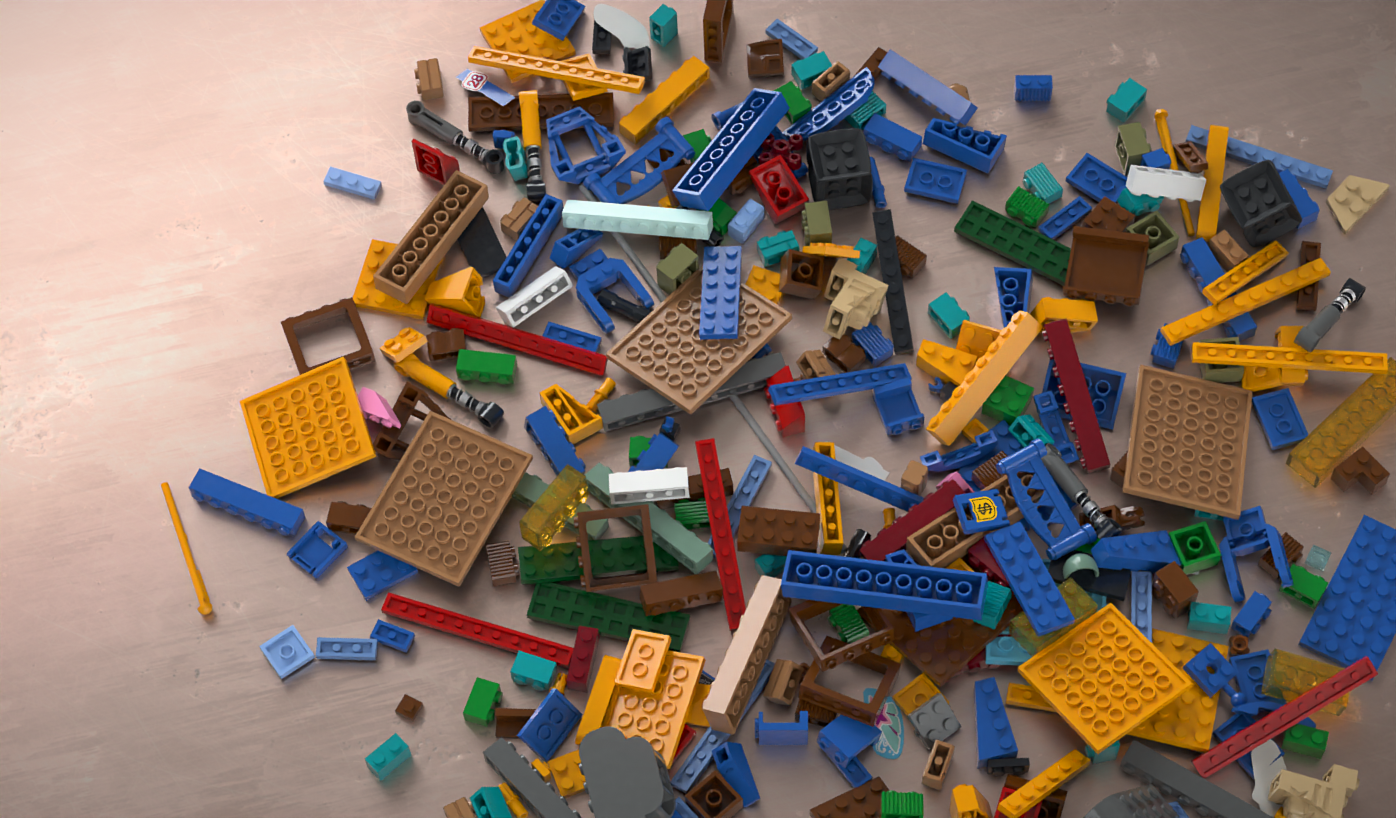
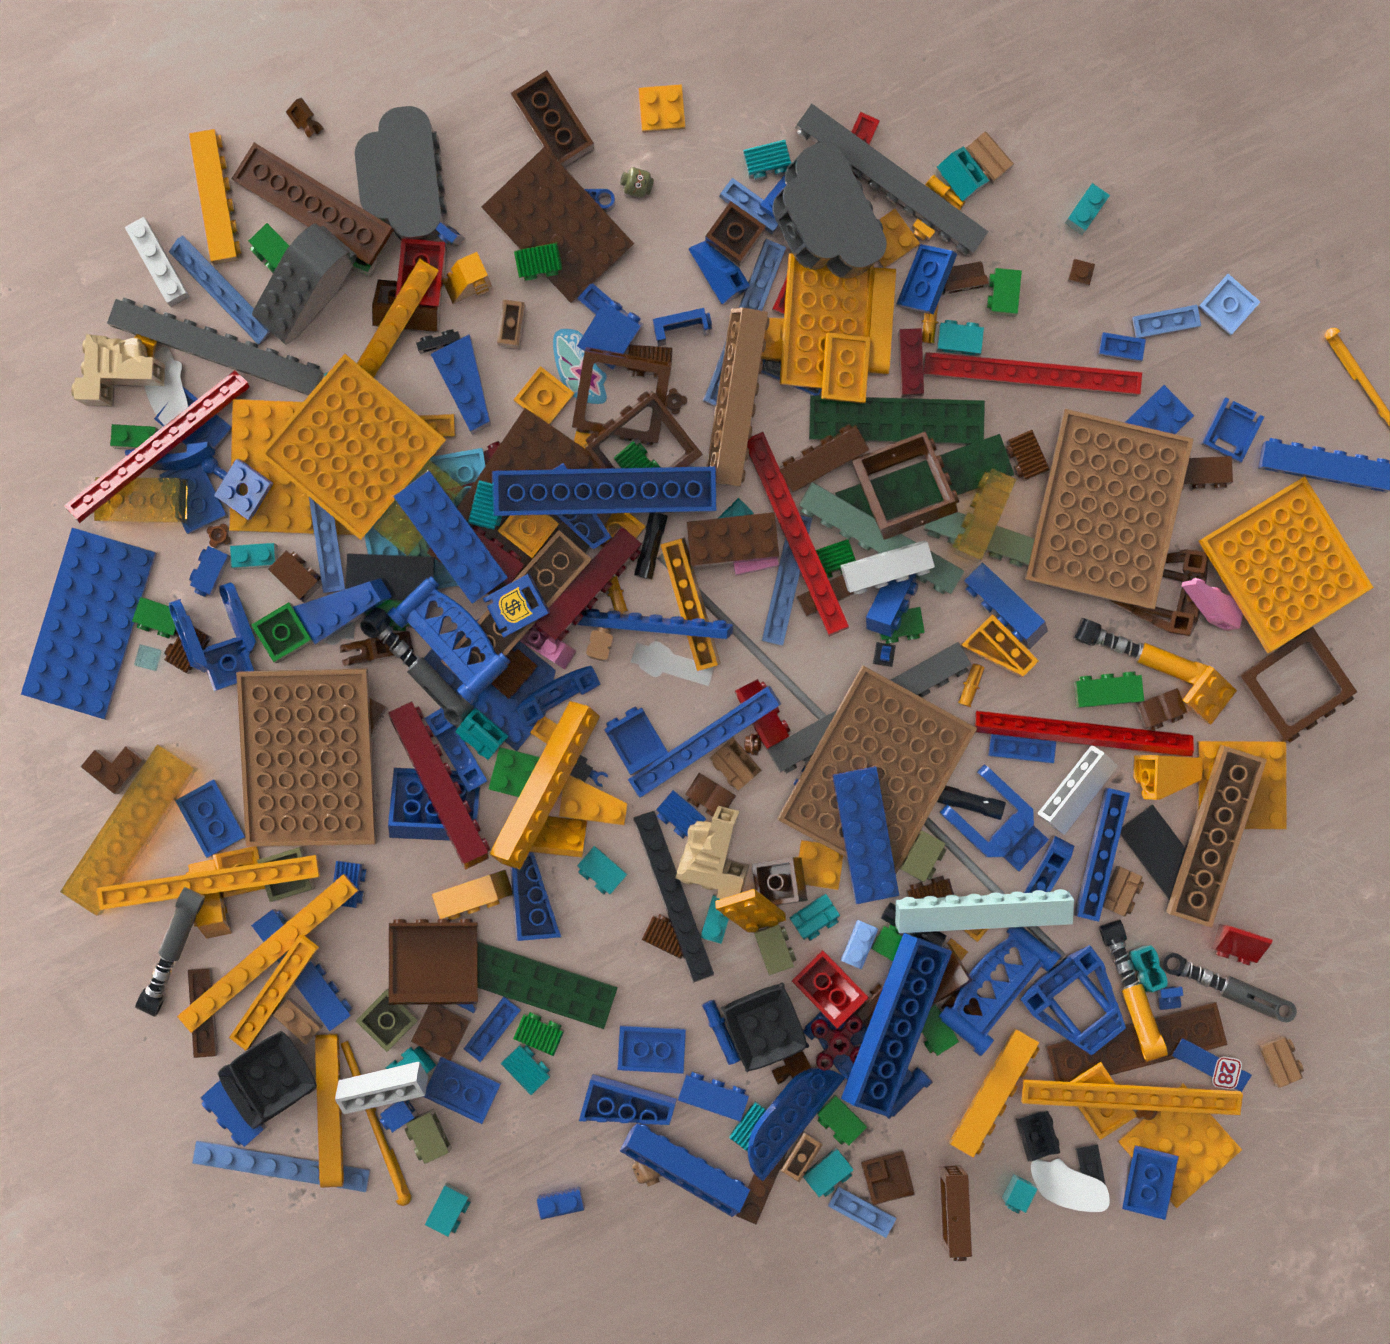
camera: 165 degrees right, 25 degrees up
light blue plate [323,166,382,200] -> none
medium nougat brick [763,659,804,706] -> none
dark grey plate [907,693,962,750] -> none
sand green helmet [1063,553,1099,579] -> none
reddish brown plate [1173,141,1208,173] -> none
tan wing [1326,175,1390,234] -> none

